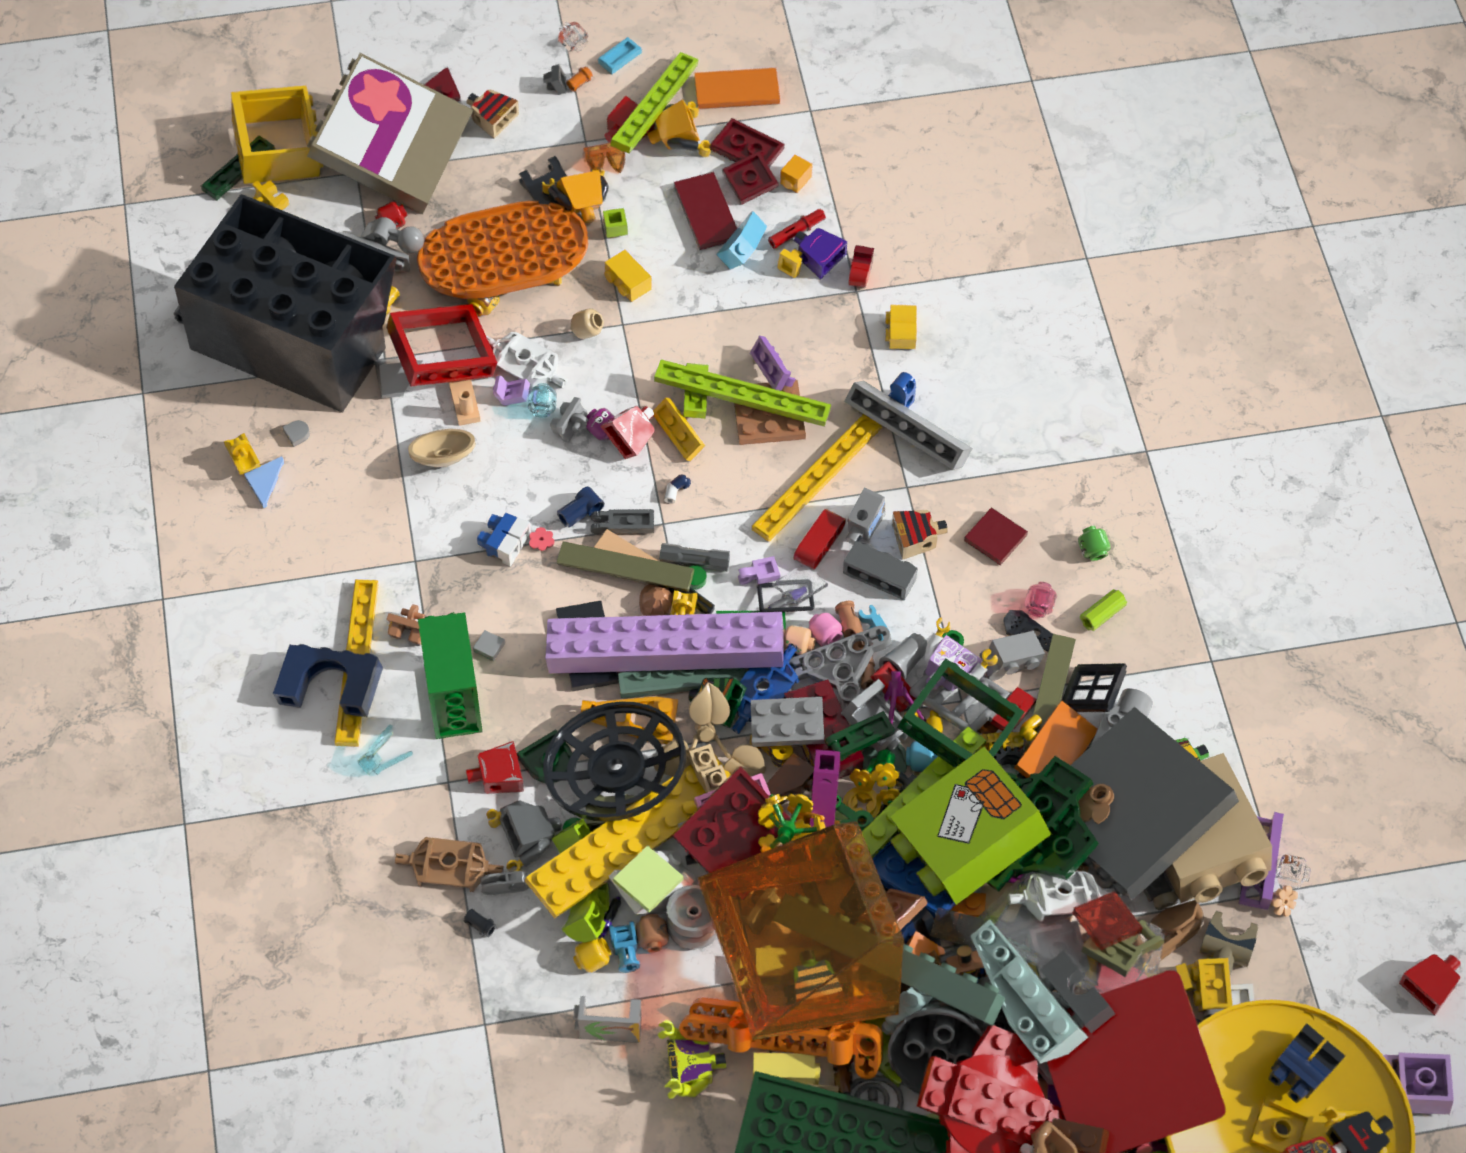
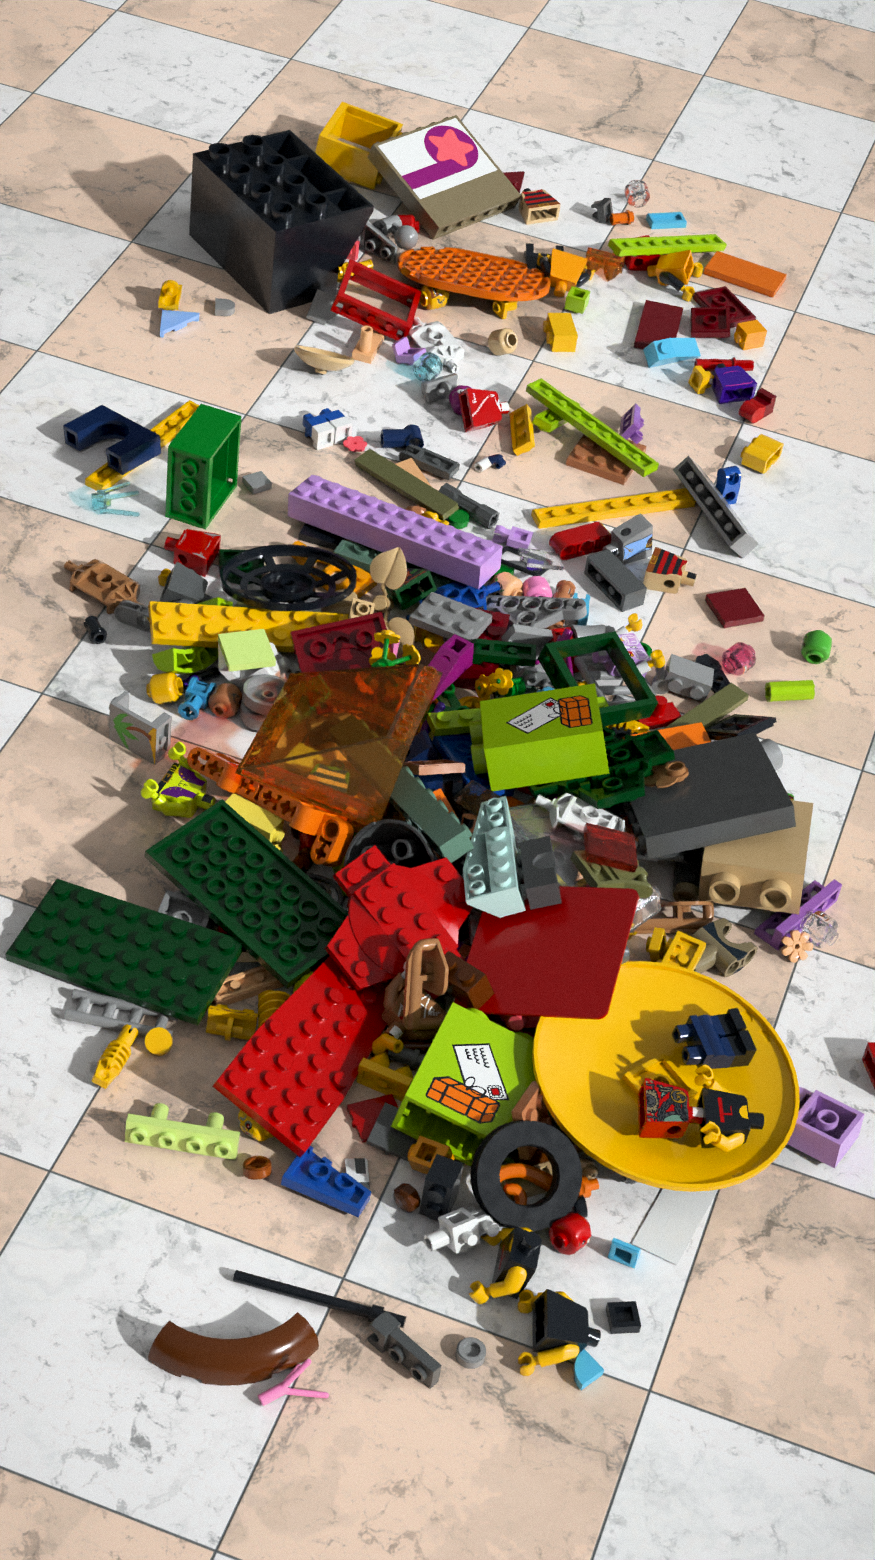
camera: 25 degrees right, 15 degrees down
yellow arm [1019,714,1042,742] -> none

